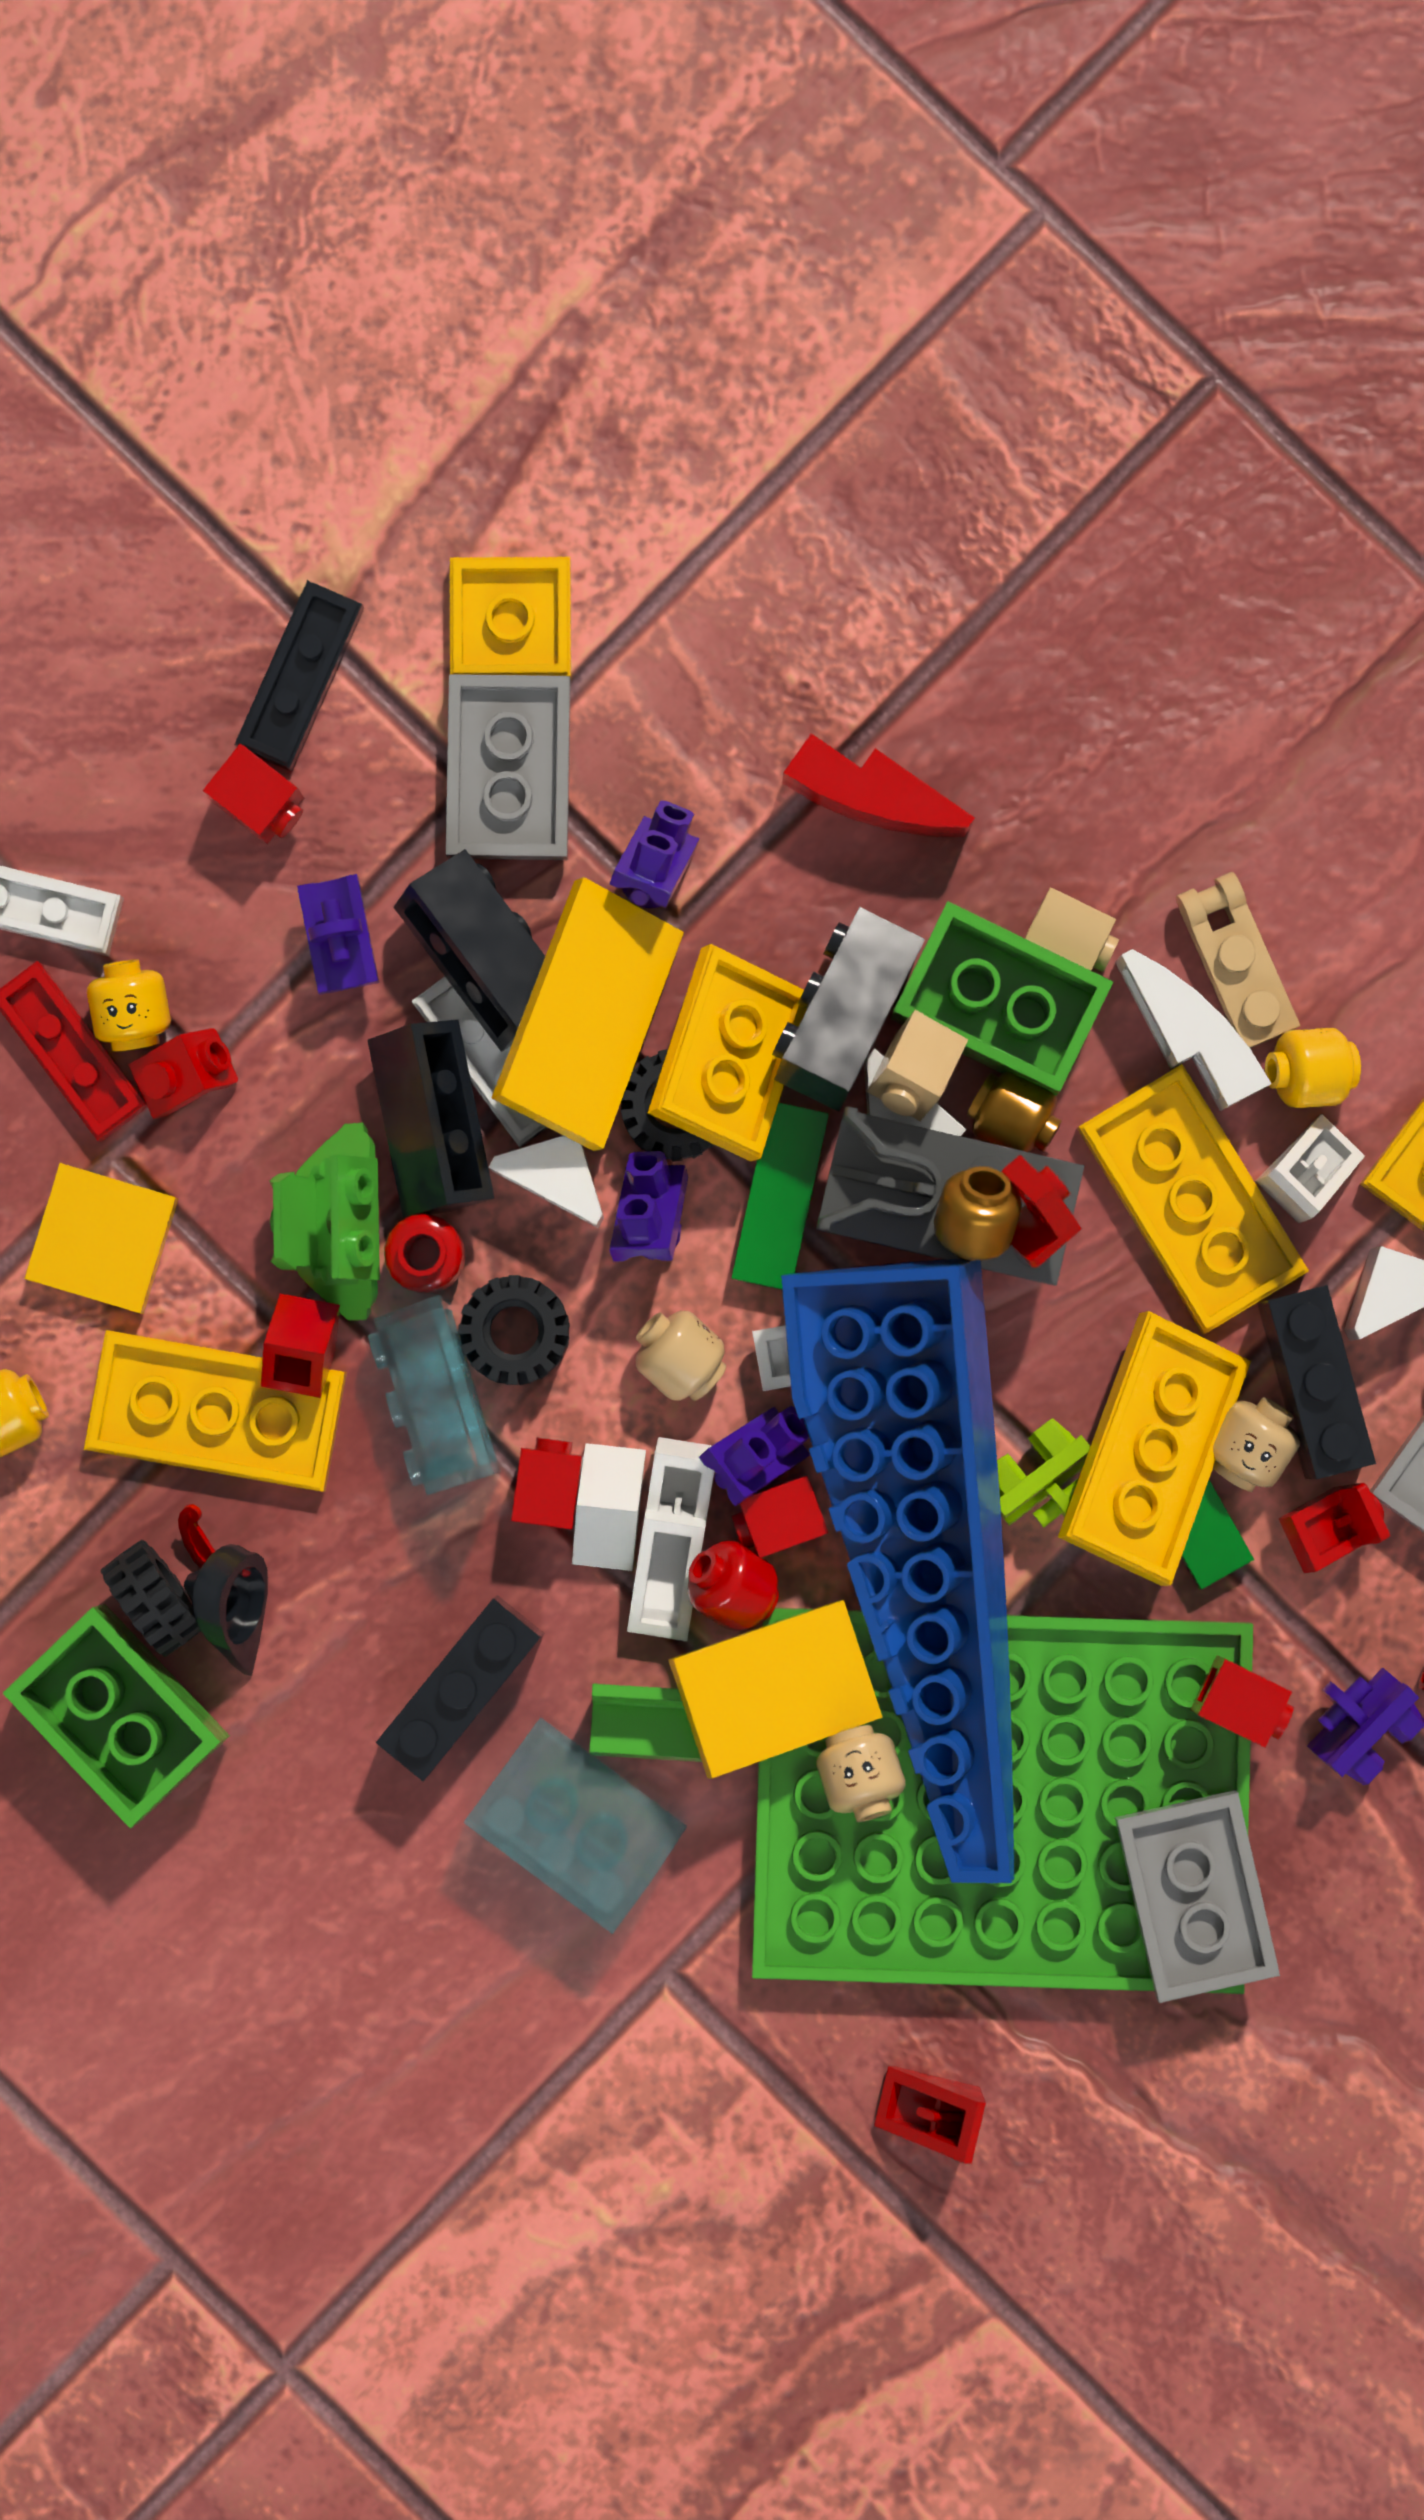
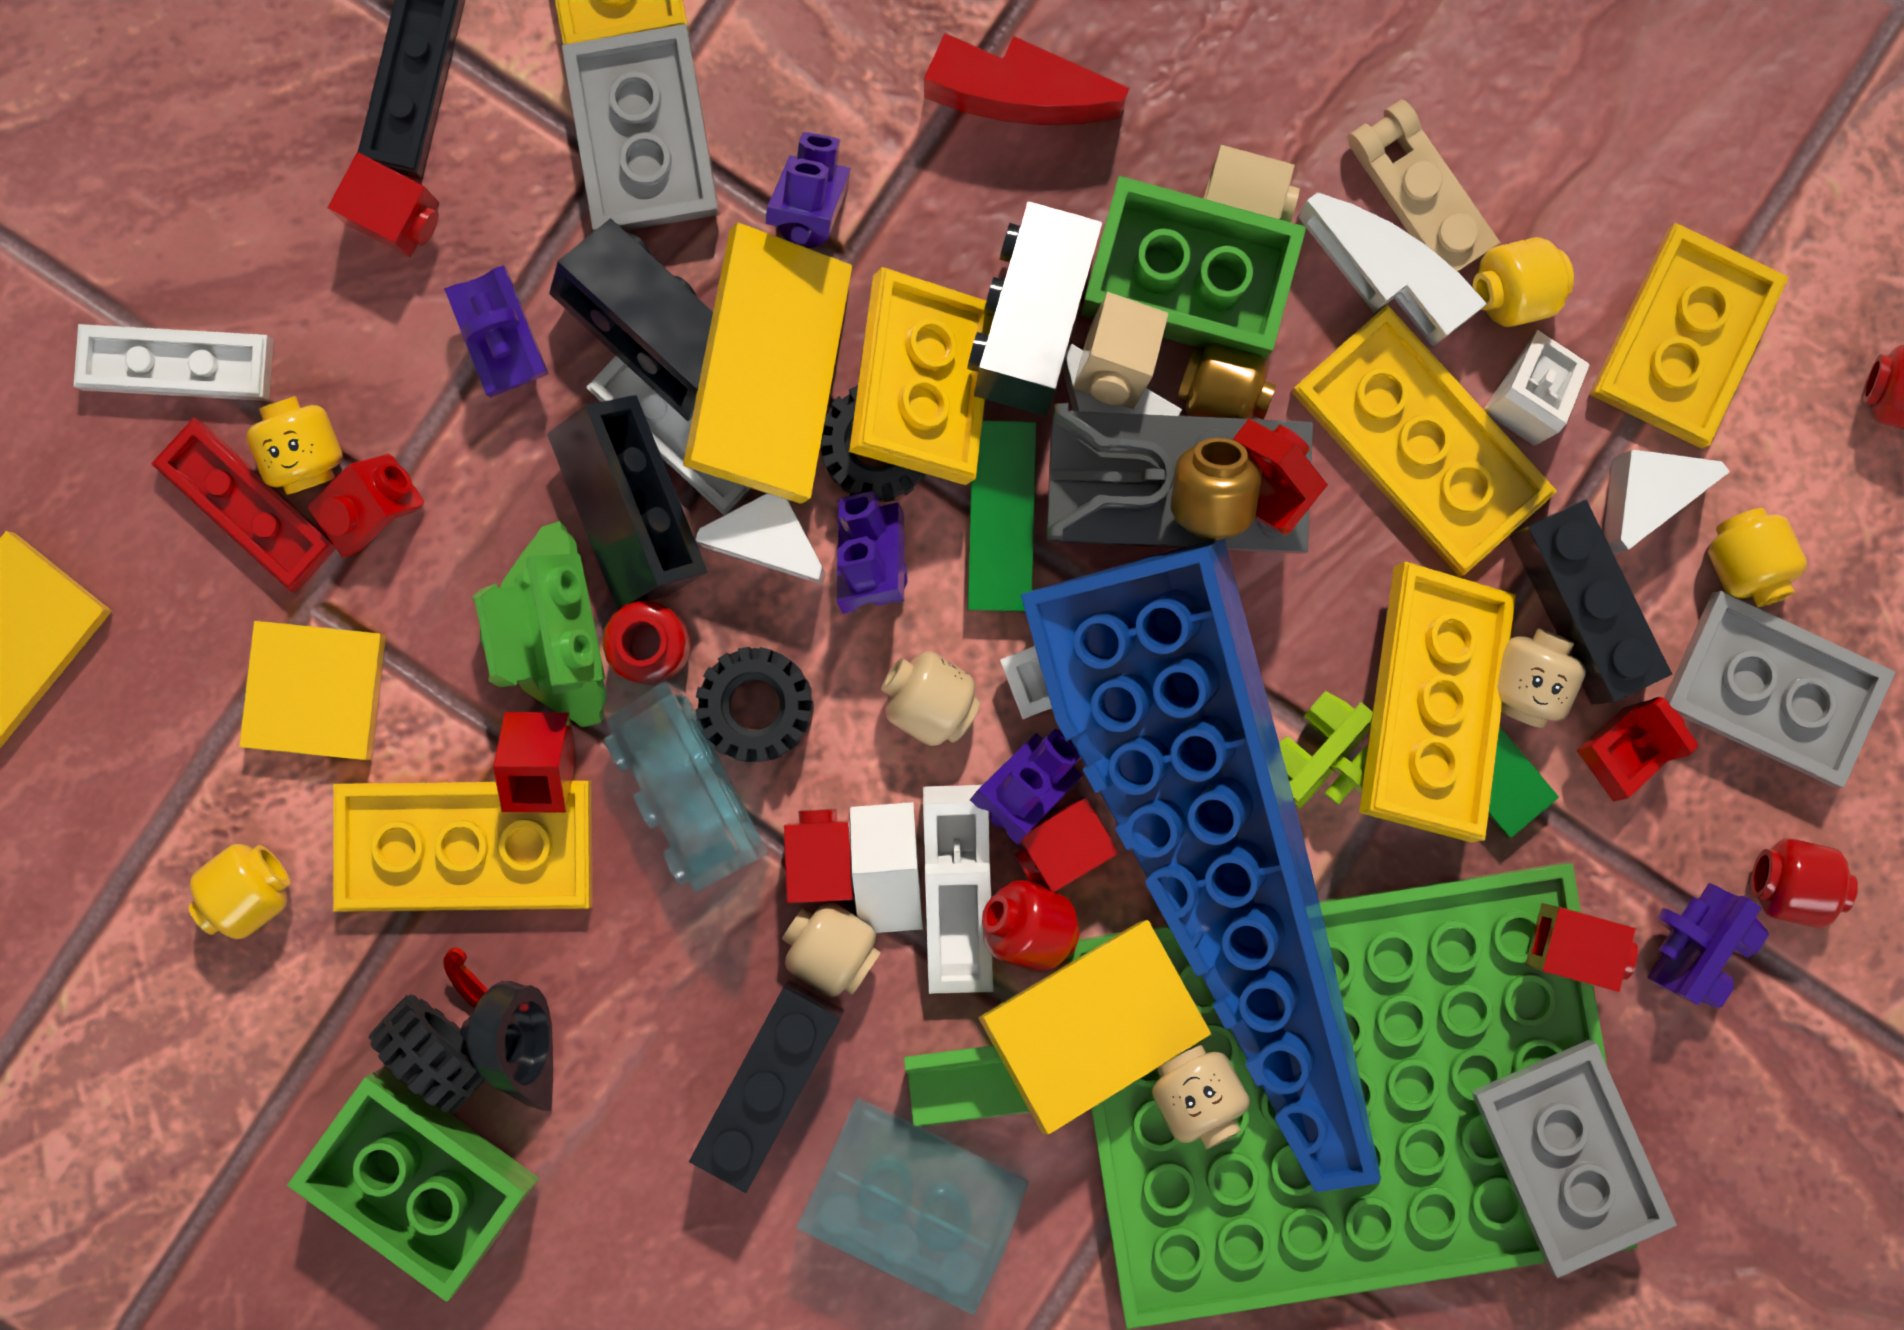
camera: 15 degrees left, 0 degrees up
none -> tan head [782,901,881,998]

